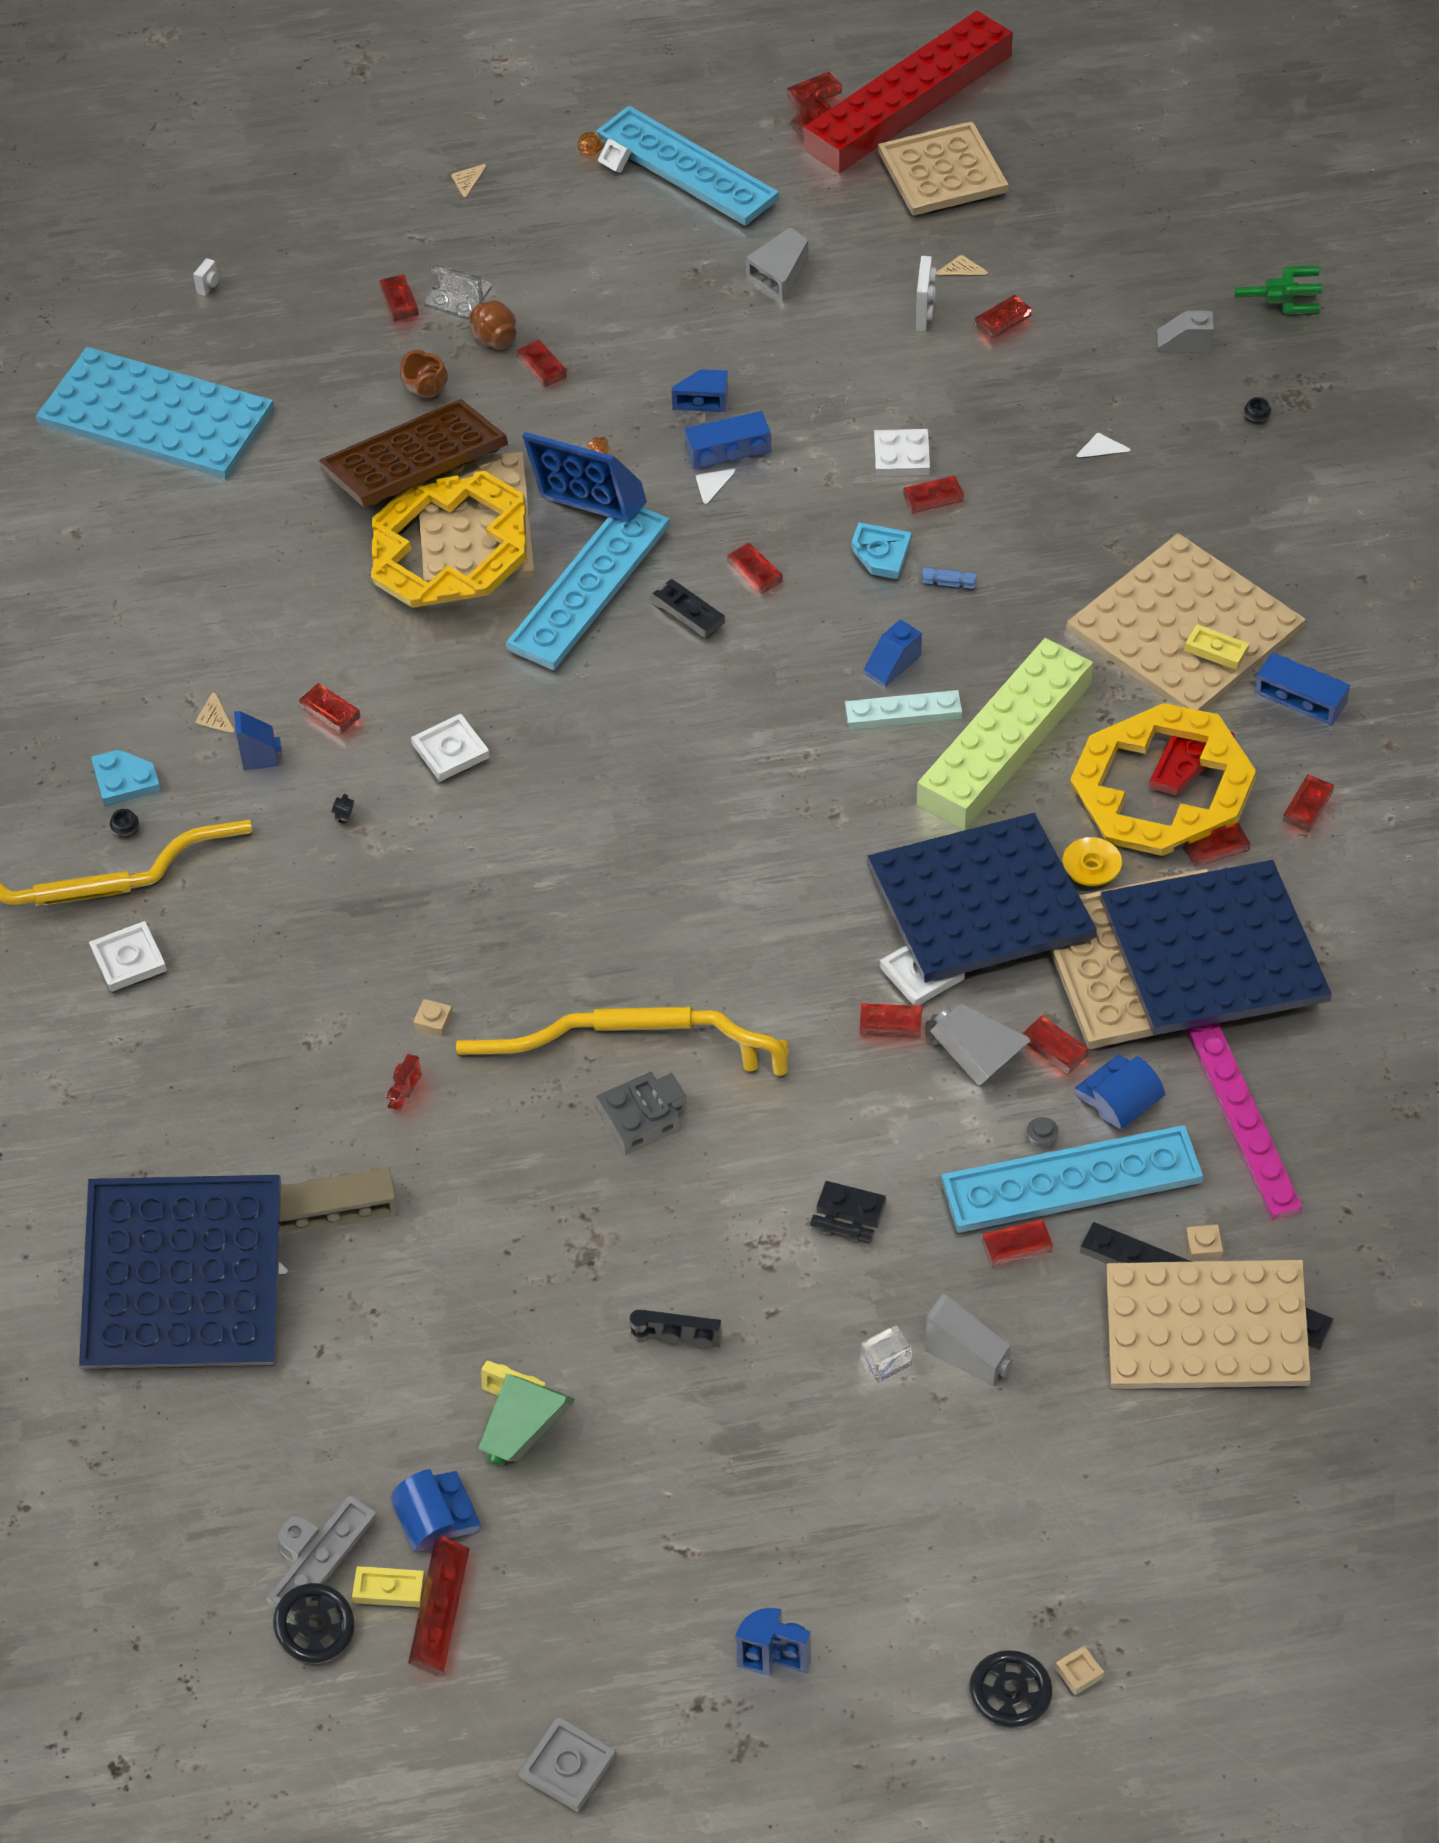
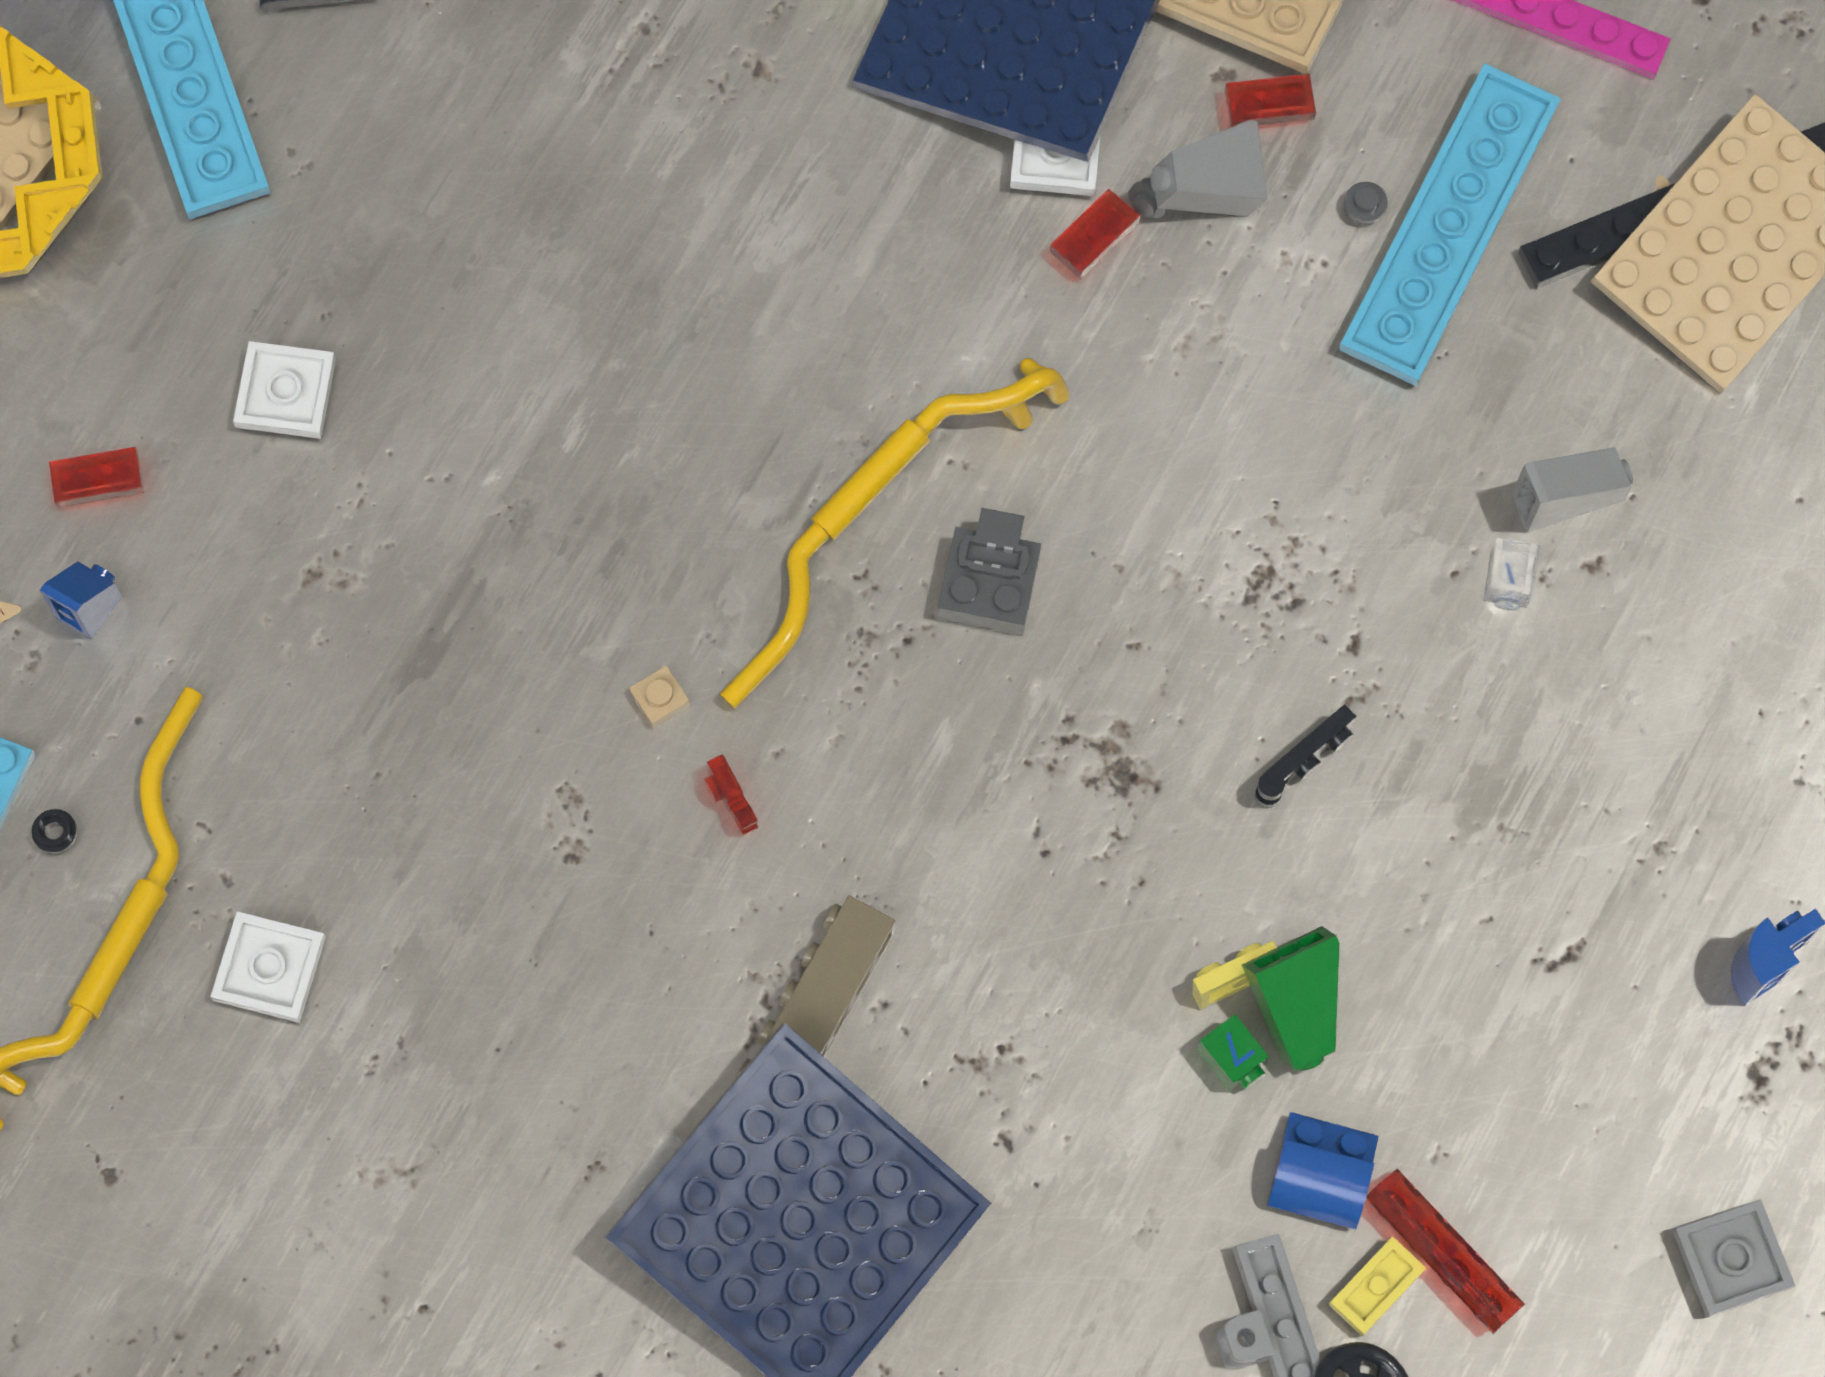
camera: 55 degrees left, 20 degrees up
black plate [331,793,355,822] -> none
black plate [810,1181,886,1242] -> none
clear red plate [982,1219,1053,1267] -> none
blue brick [1074,1054,1166,1129] -> none
tan plate [1185,1224,1223,1261] -> none
none -> green brick [1196,1014,1269,1093]

